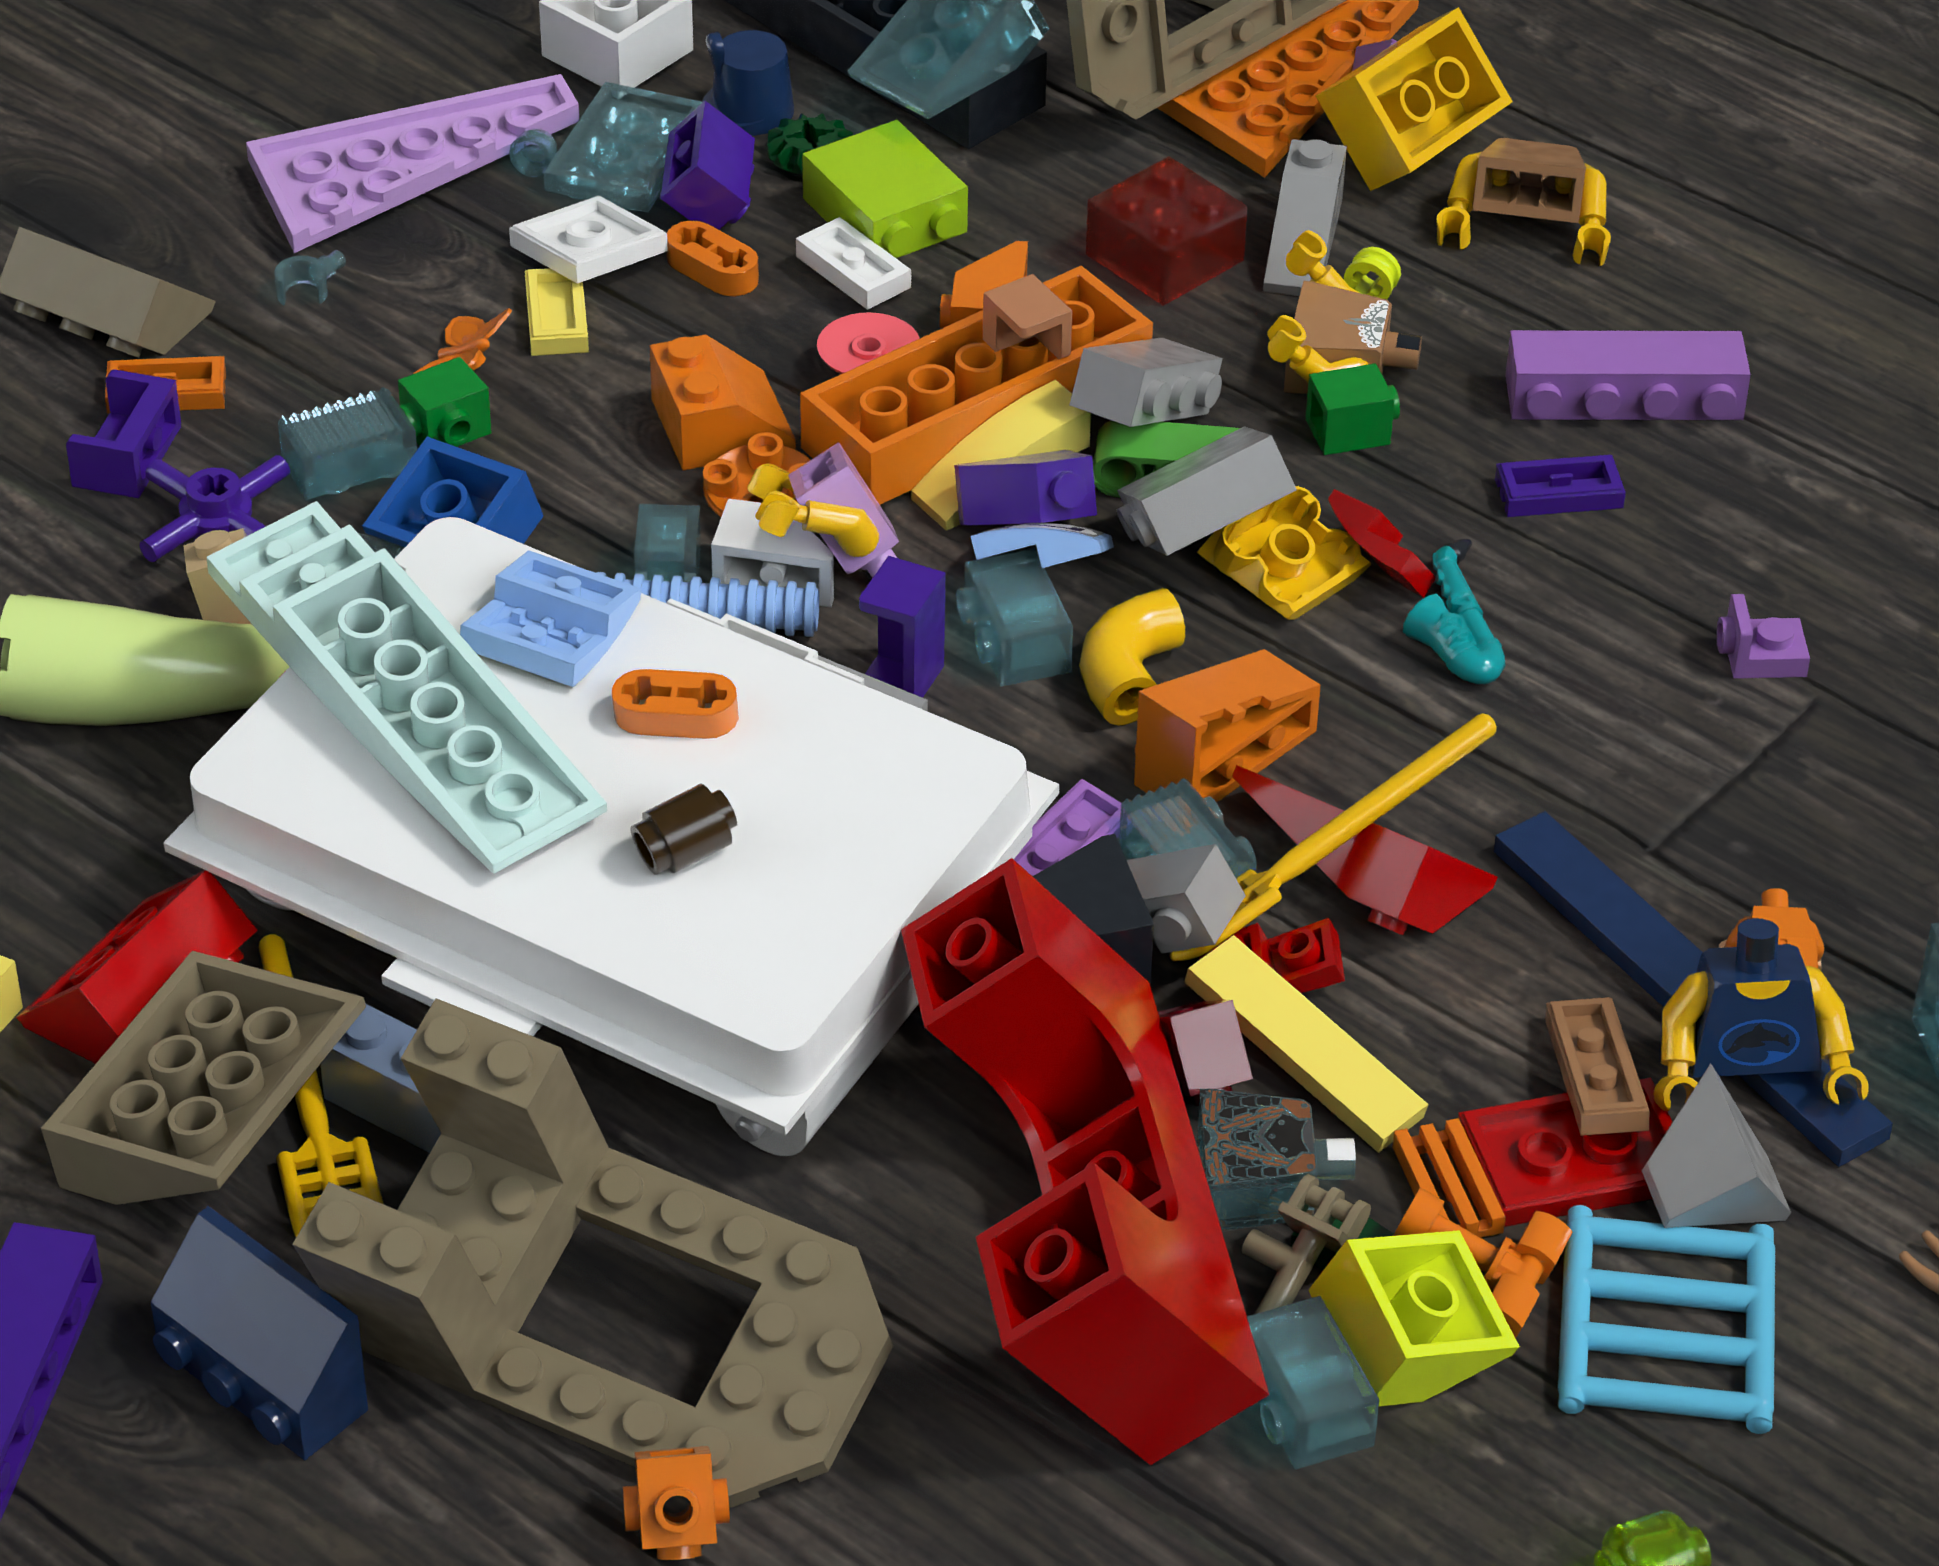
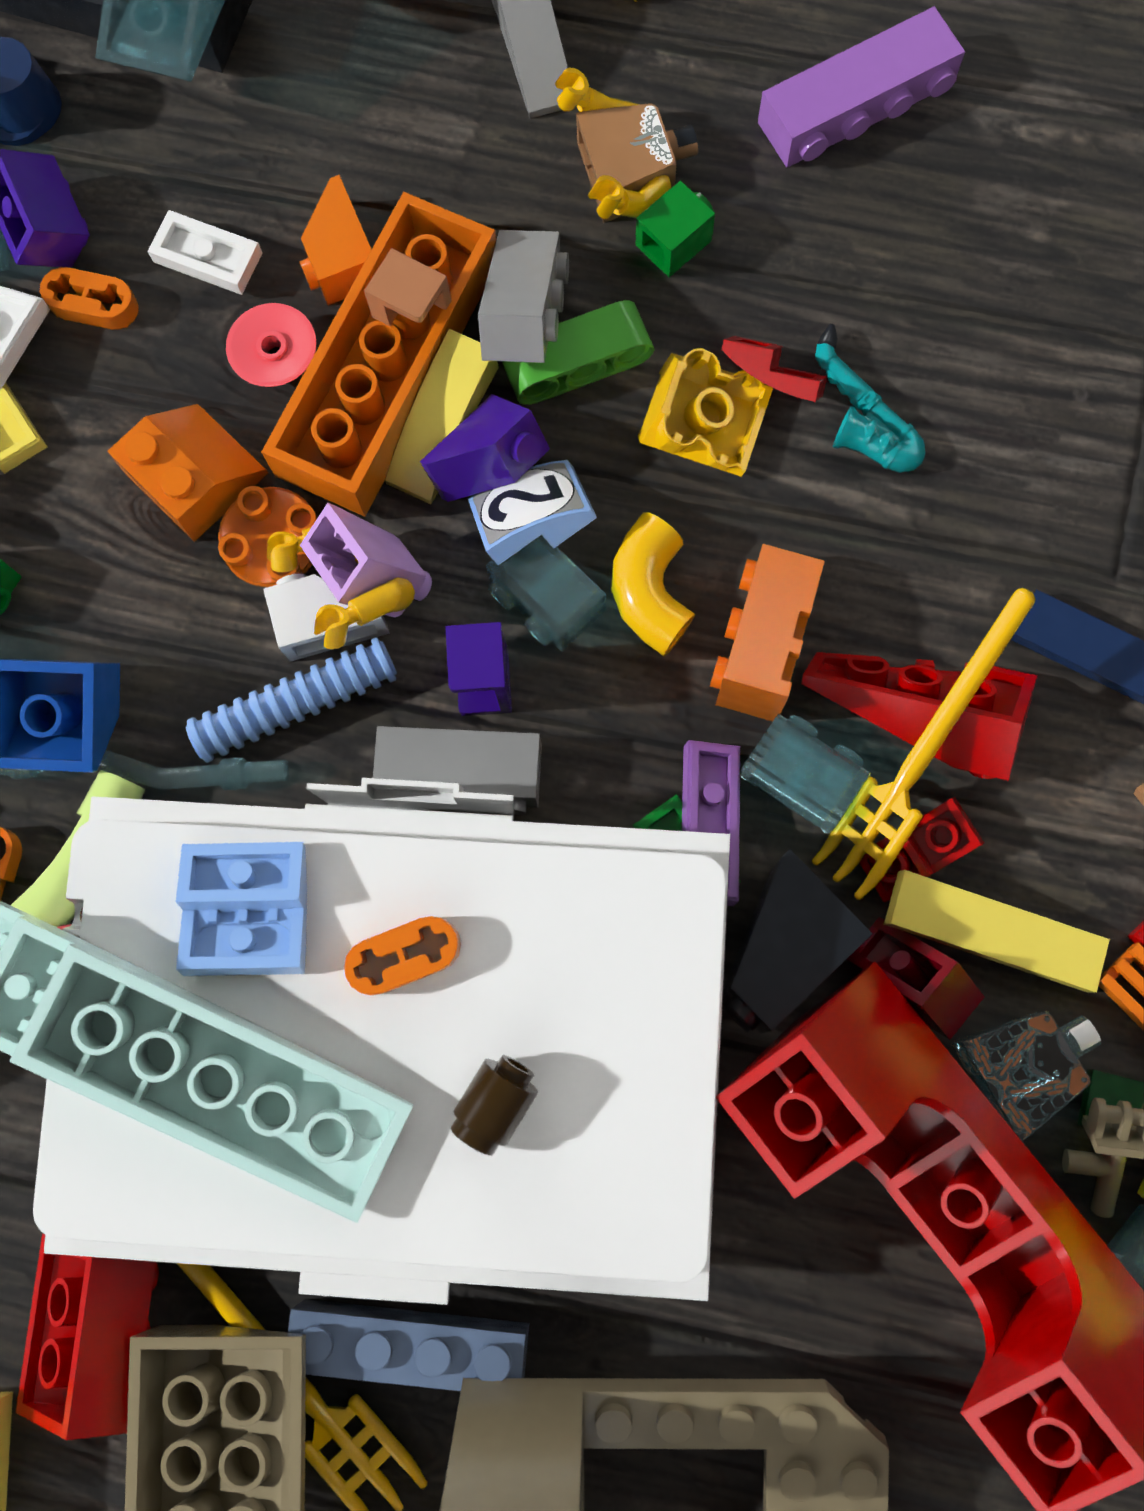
camera: 20 degrees left, 35 degrees up
clear light blue brick [634,504,701,582] -> none
dark green gear [767,113,853,175] -> none
lime brick [803,120,968,258] -> none
clear red brick [1086,156,1247,306] -> none
light grey brick [1117,426,1297,555] -> none
light grey slope [1127,844,1246,953] -> none
neon yellow bush [1344,247,1401,300] -> none
dark purple tile [1495,455,1626,517] -> none
medium lavender bracket [1717,594,1810,678] -> none

